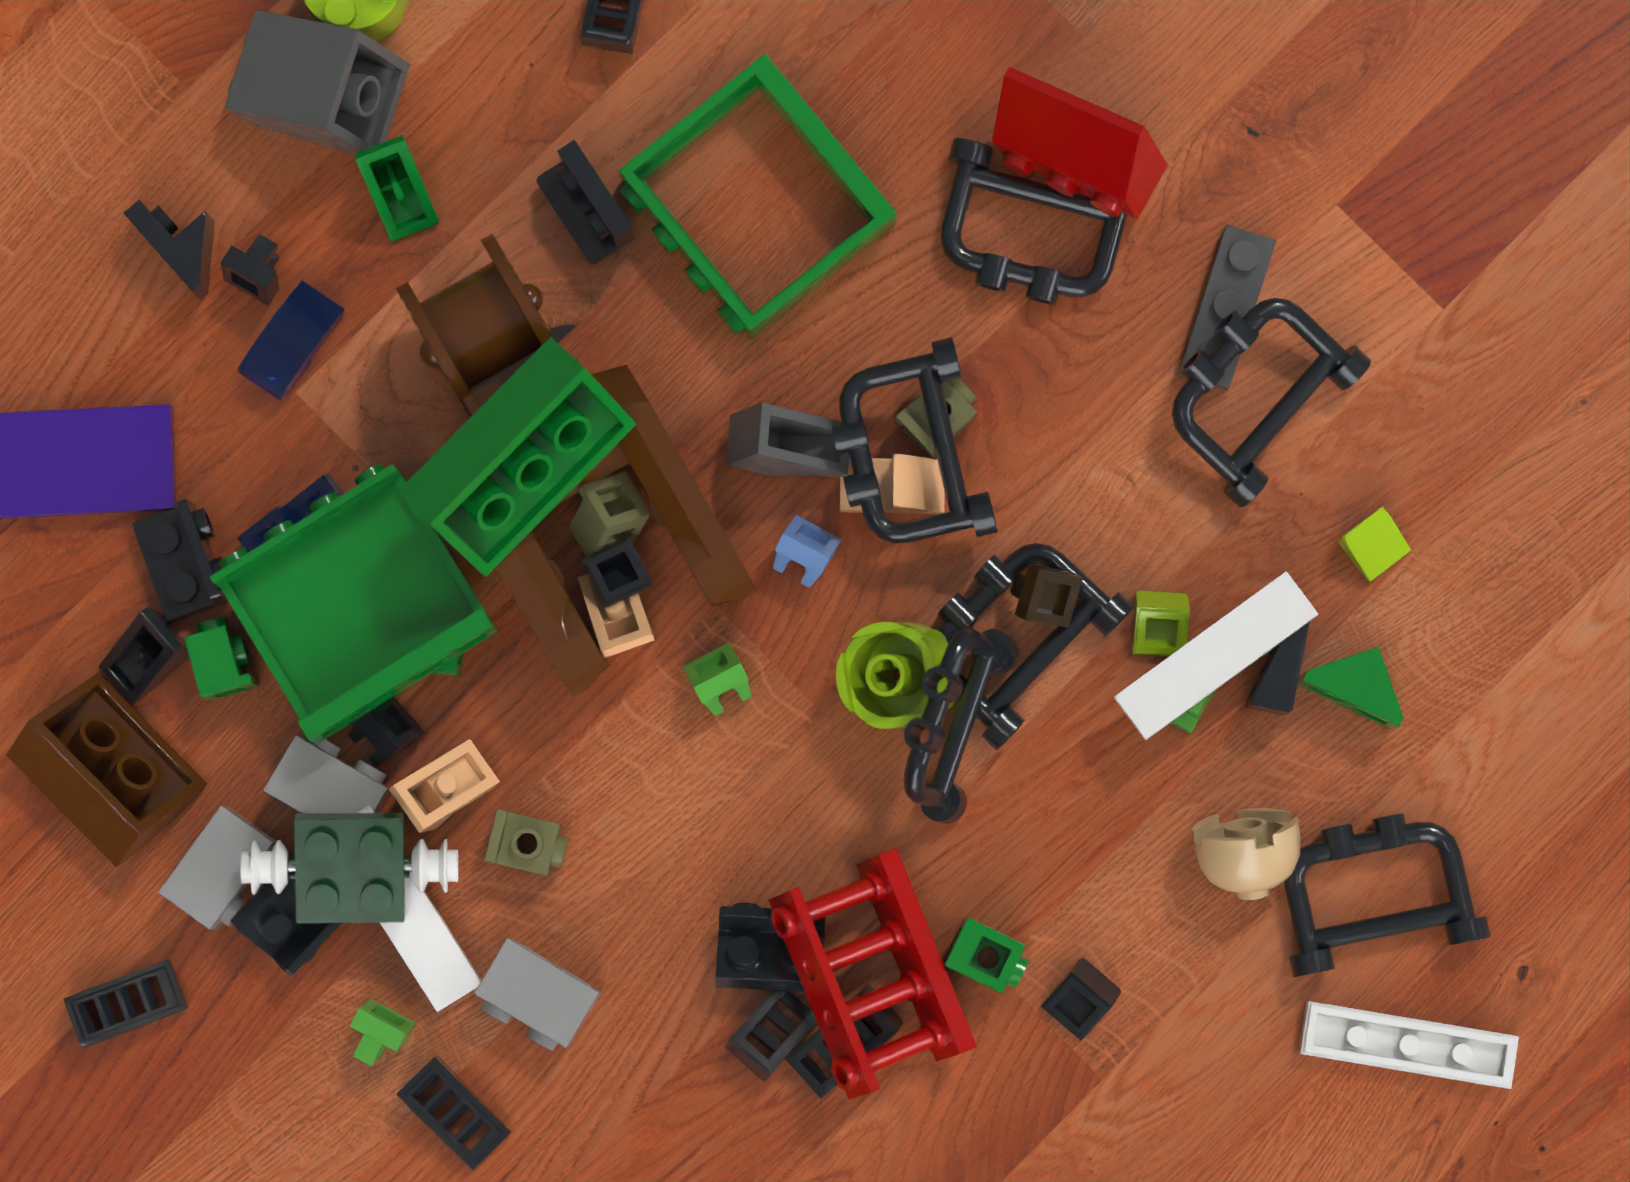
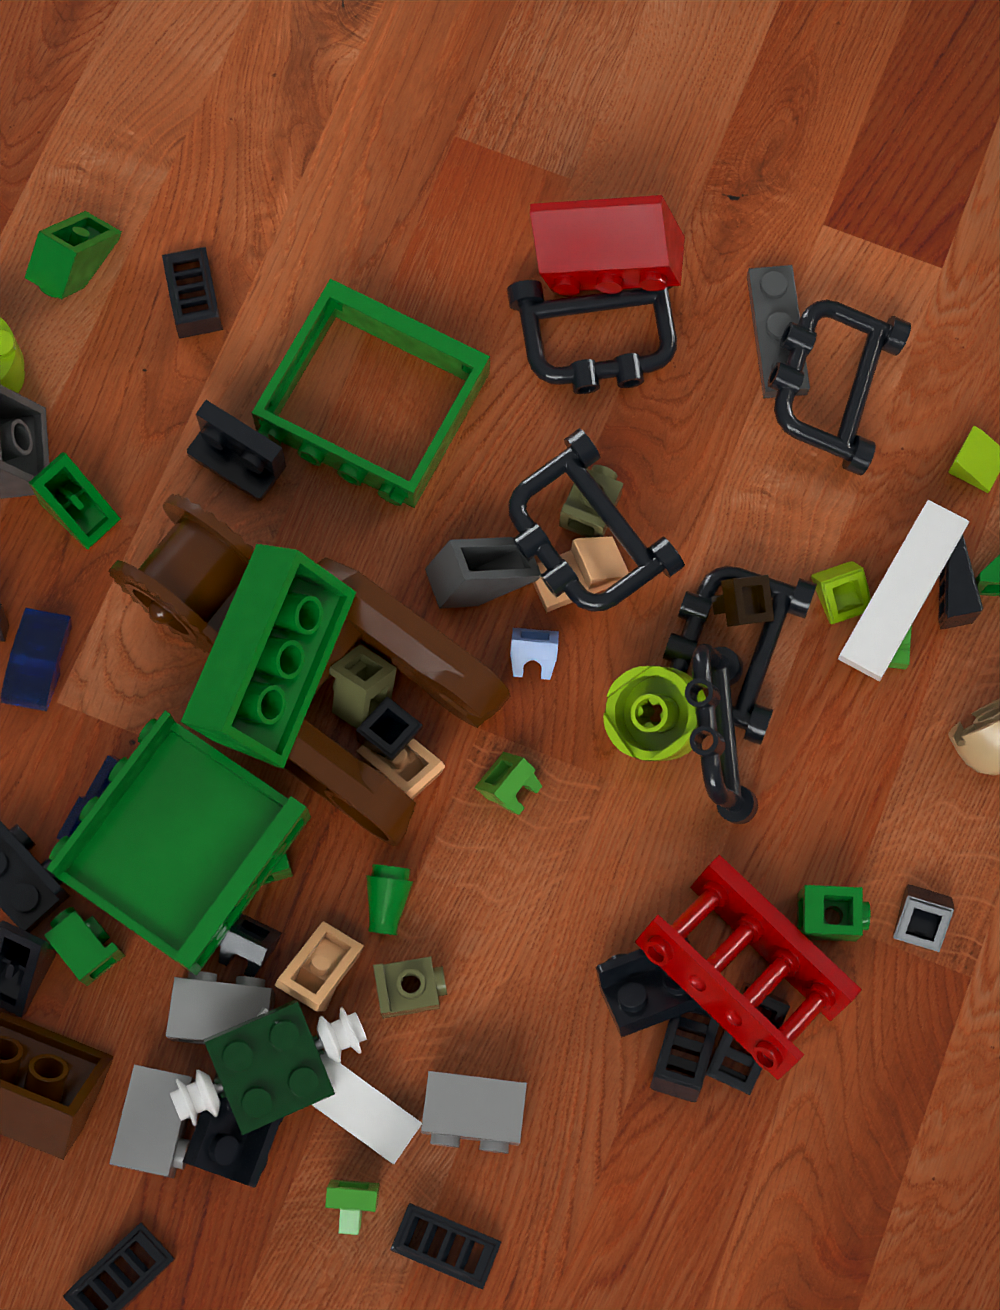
camera: 30 degrees left, 10 degrees down
none -> green cone [366,864,414,935]

